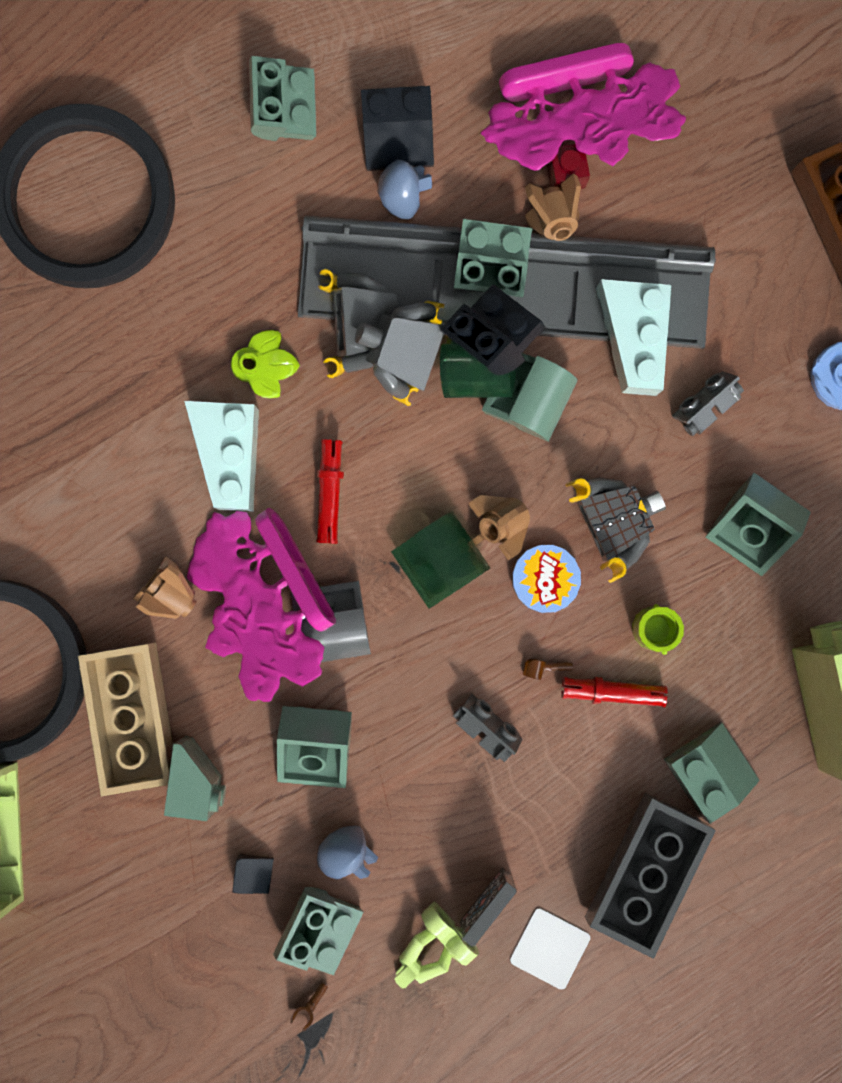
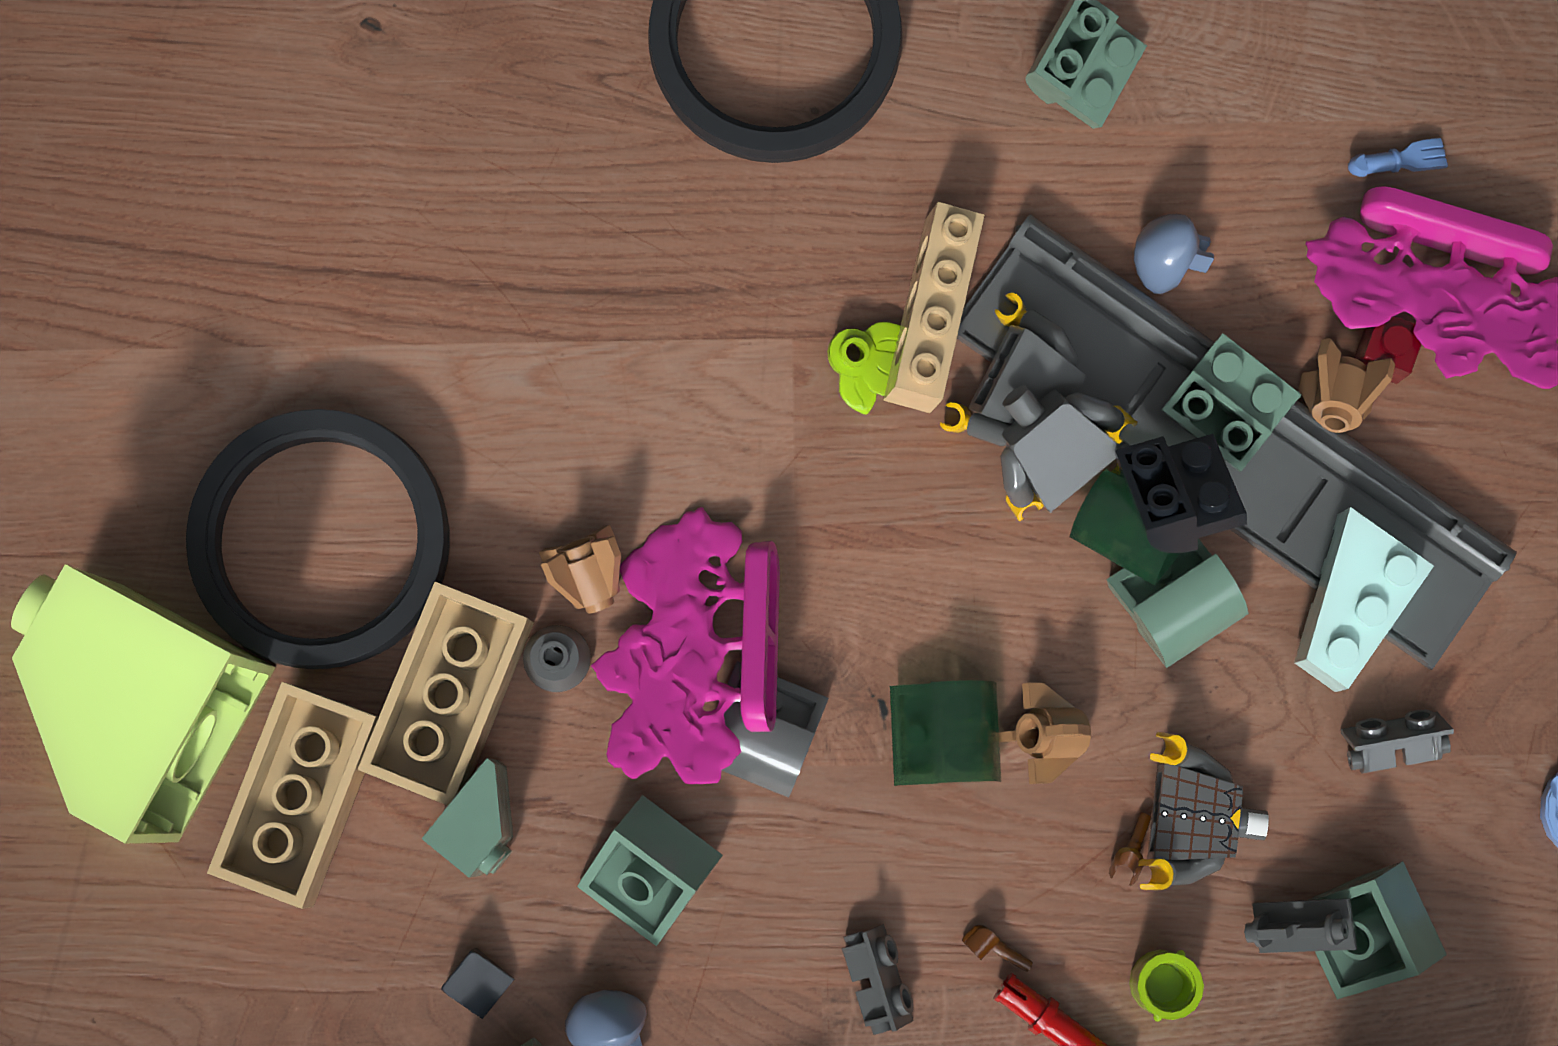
camera: 40 degrees right, 5 degrees down
light aqua wedge [184,401,259,512] -> none
red pin [316,439,344,544] -> none
black slope [361,85,434,171] -> none
tile [512,545,581,613] -> none
none -> tan brick [207,682,379,909]
none -> dark grey cone [523,625,591,692]
none -> tan brick [883,202,985,413]
none -> reddish brown hand [1109,813,1152,886]
none -> dark grey hinge [1244,898,1357,953]
none -> medium blue piece [1348,138,1448,177]

